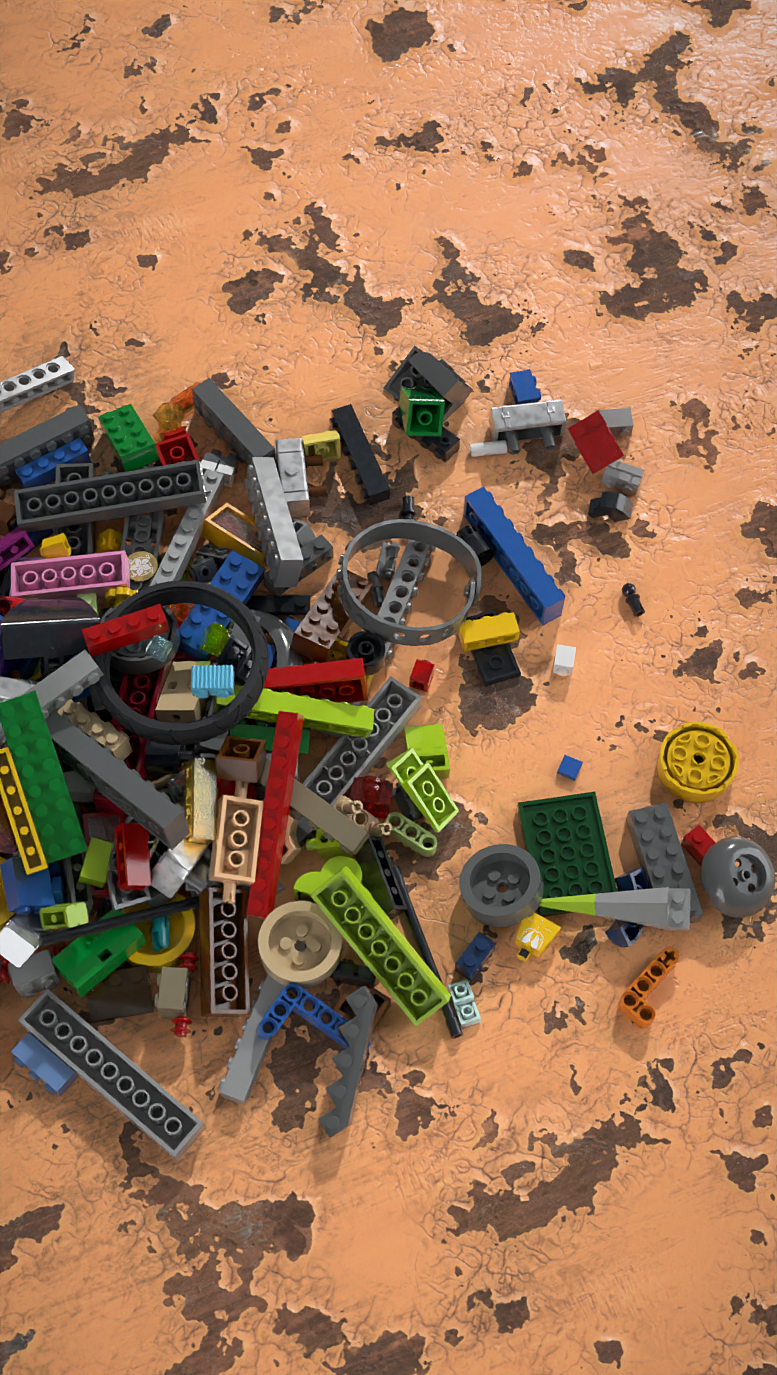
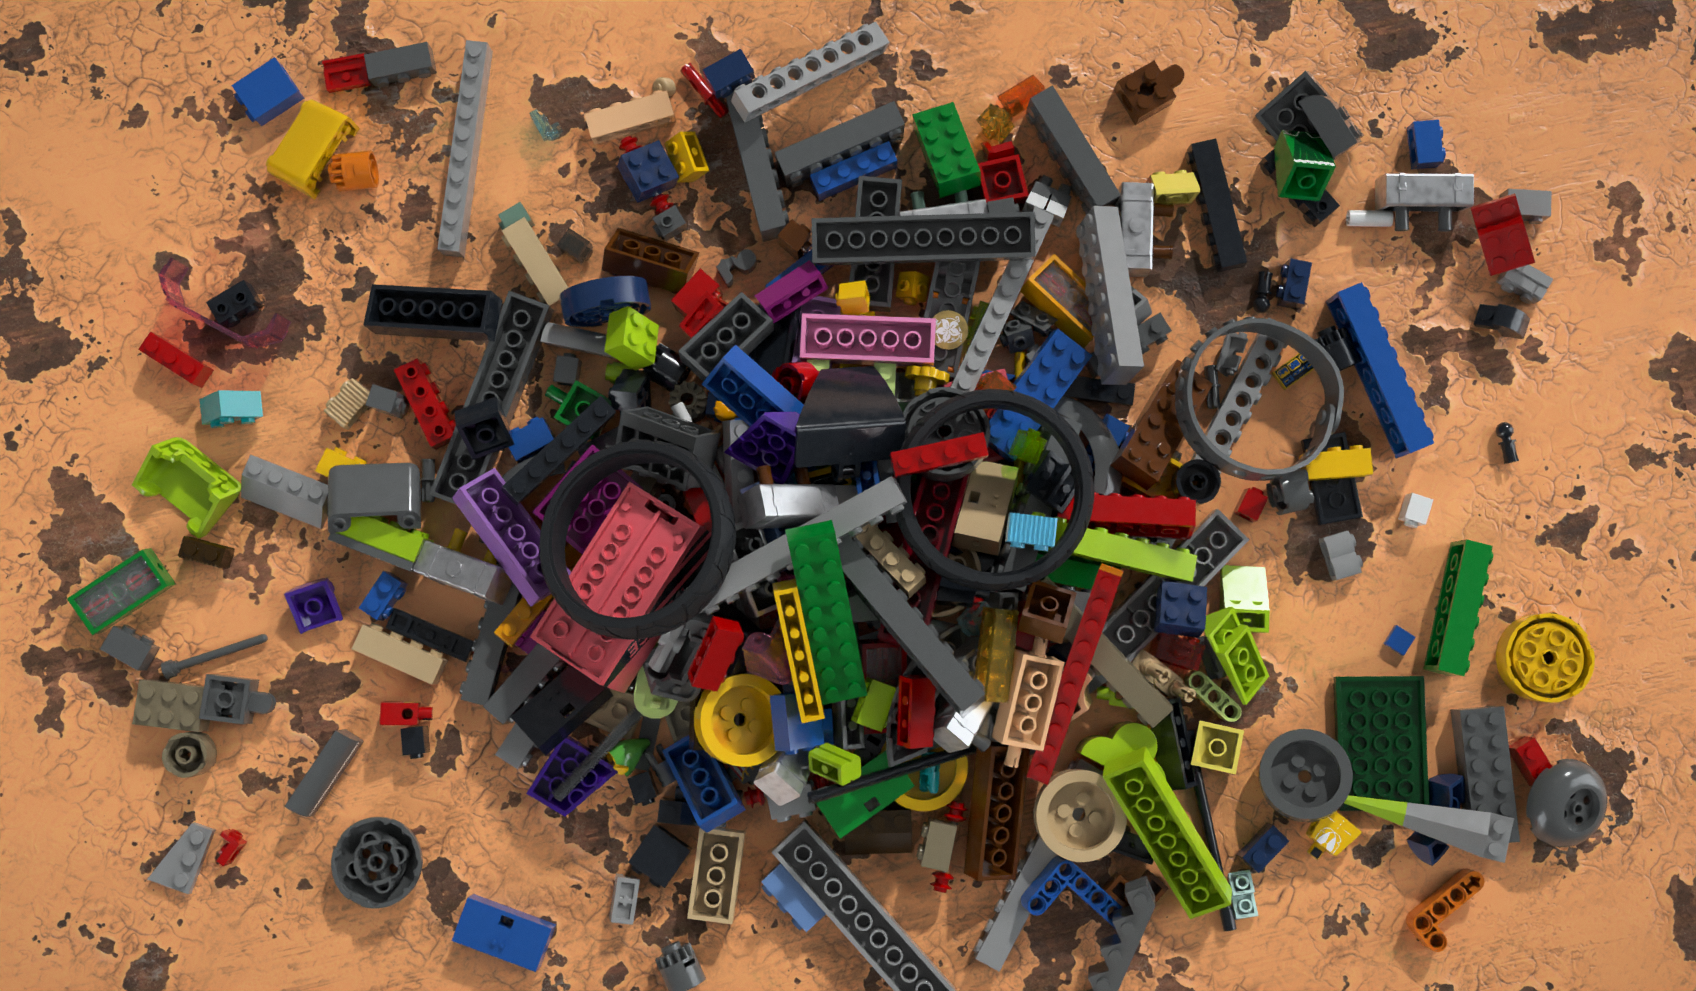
camera: 10 degrees right, 20 degrees up
clear light blue tile [145,634,173,662] -> none
none -> reddish brown brick [1114,60,1184,125]
none -> dark blue brick [1154,581,1207,638]
none -> light yellow slope [1191,721,1244,775]
none -> dark grey brick [1266,468,1314,515]
none -> tile [1271,353,1314,390]
none -> dark blue brick [1276,258,1312,310]
none -> light grey brick [1319,531,1363,581]
none -> green brick [1423,539,1494,676]

